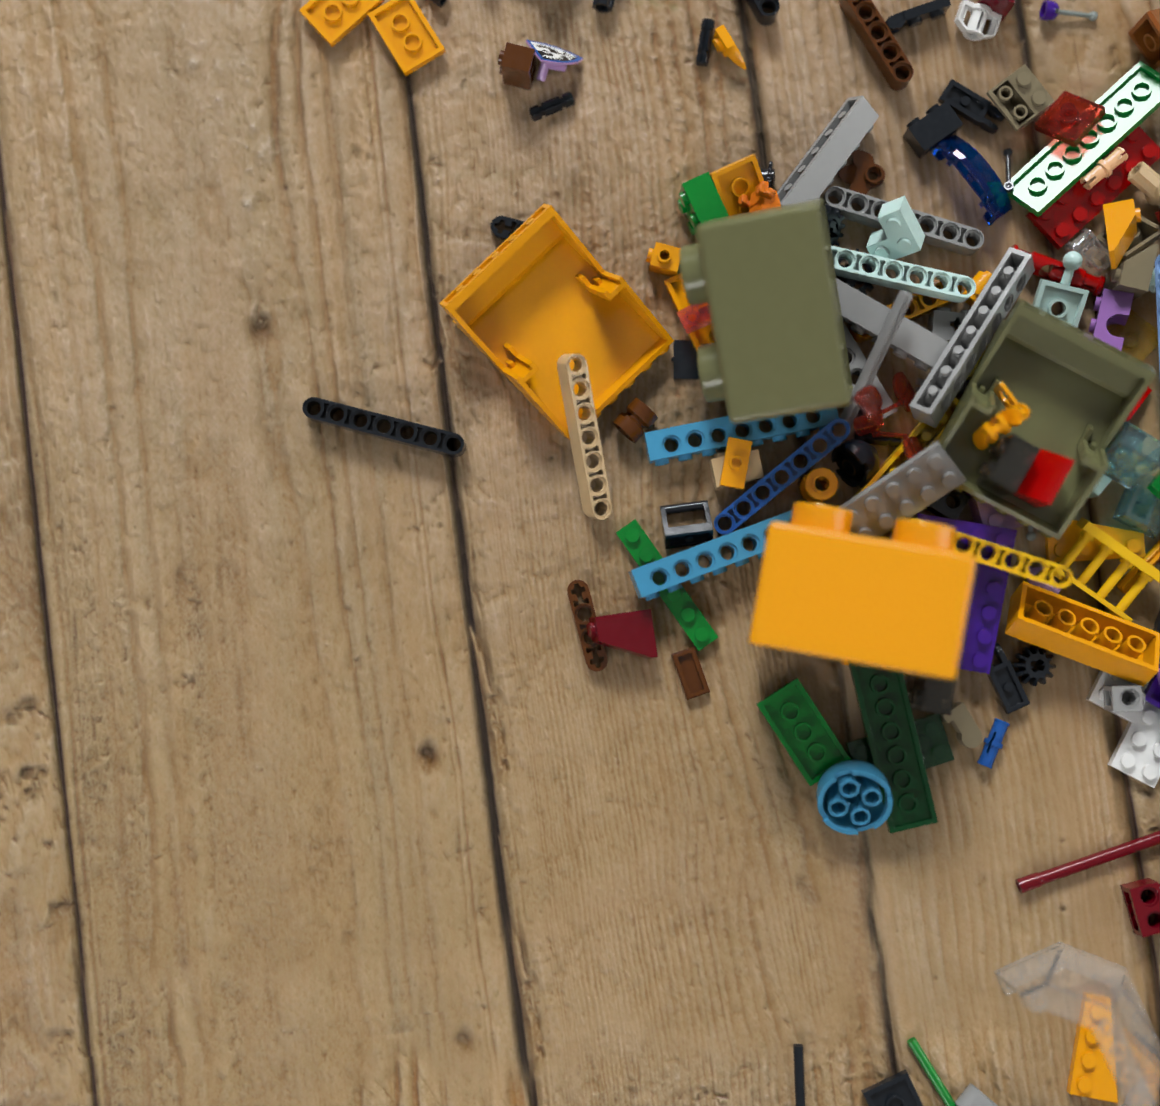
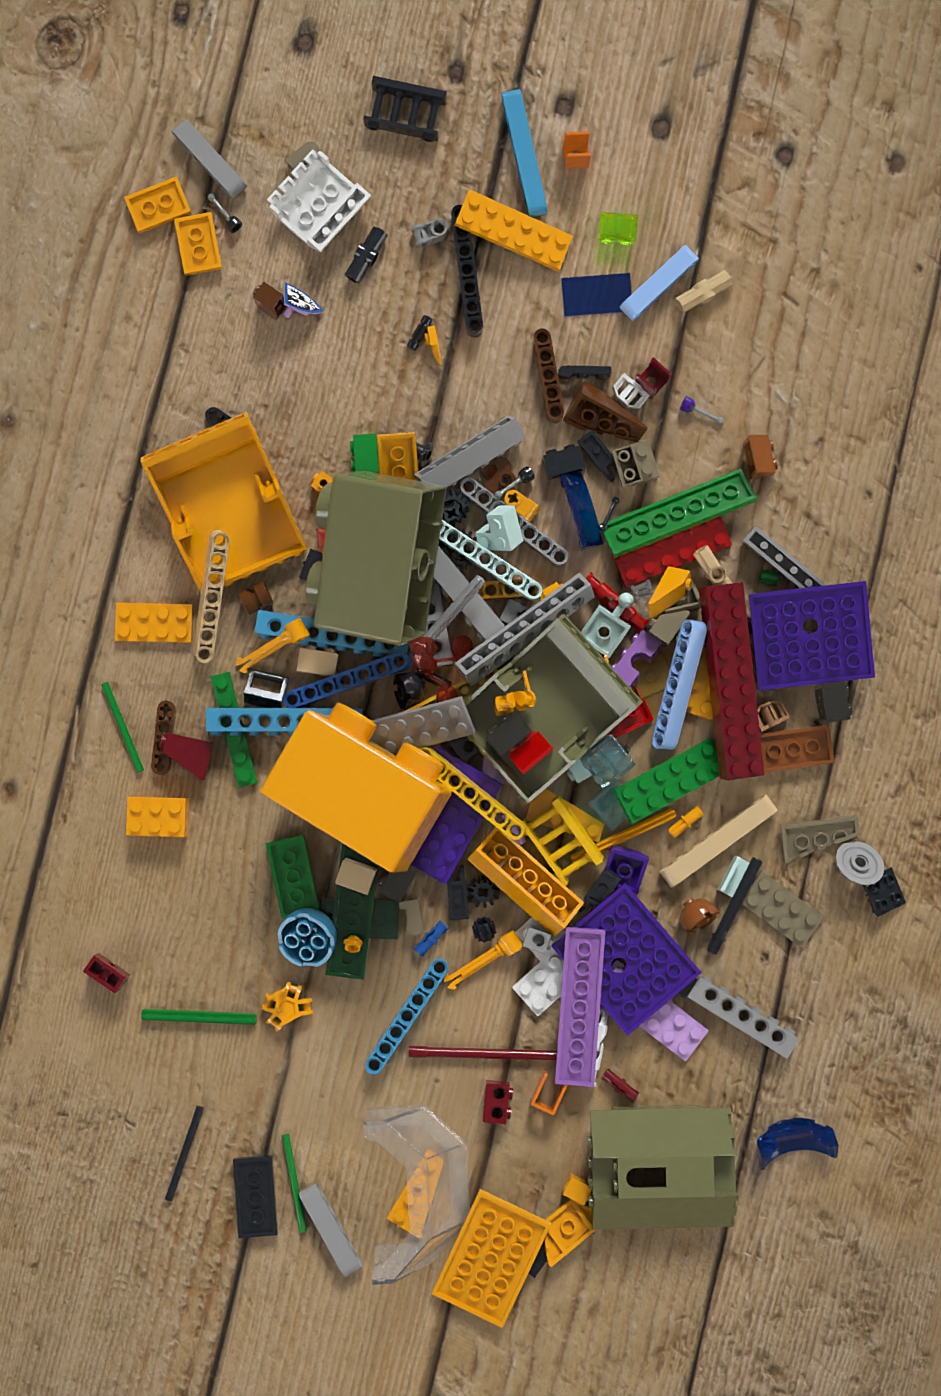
camera: 20 degrees right, 0 degrees up
black beam [302,397,466,457] -> none
black axle [529,92,575,121] -> none
reddish brown tile [671,646,710,700] -> none
light orange plate [719,437,752,490] -> none
orange piece [738,181,781,212] -> none
light orange hose [799,467,838,504] -> none
clear red plate [1035,91,1106,147] -> none
light nougat pin [1080,147,1128,190] -> none
none -> dark red brick [83,953,130,993]
none -> green piece [101,682,144,773]
none -> light orange plate [115,603,194,643]
none -> light orange brick [126,796,189,837]
none -> green axle [141,1009,257,1025]
none -> light orange piece [236,618,310,673]
none -> light orange piece [261,982,313,1032]
none -> tan piece [335,858,377,895]
none -> light orange plate [343,935,363,953]
none -> dark azure beam [365,957,448,1074]
none -> light orange piece [444,930,523,990]
none -> black gear [472,917,497,943]
none -> hinge [495,466,535,499]
none -> light orange piece [504,490,540,522]
none -> reddish brown wedge [563,381,648,443]

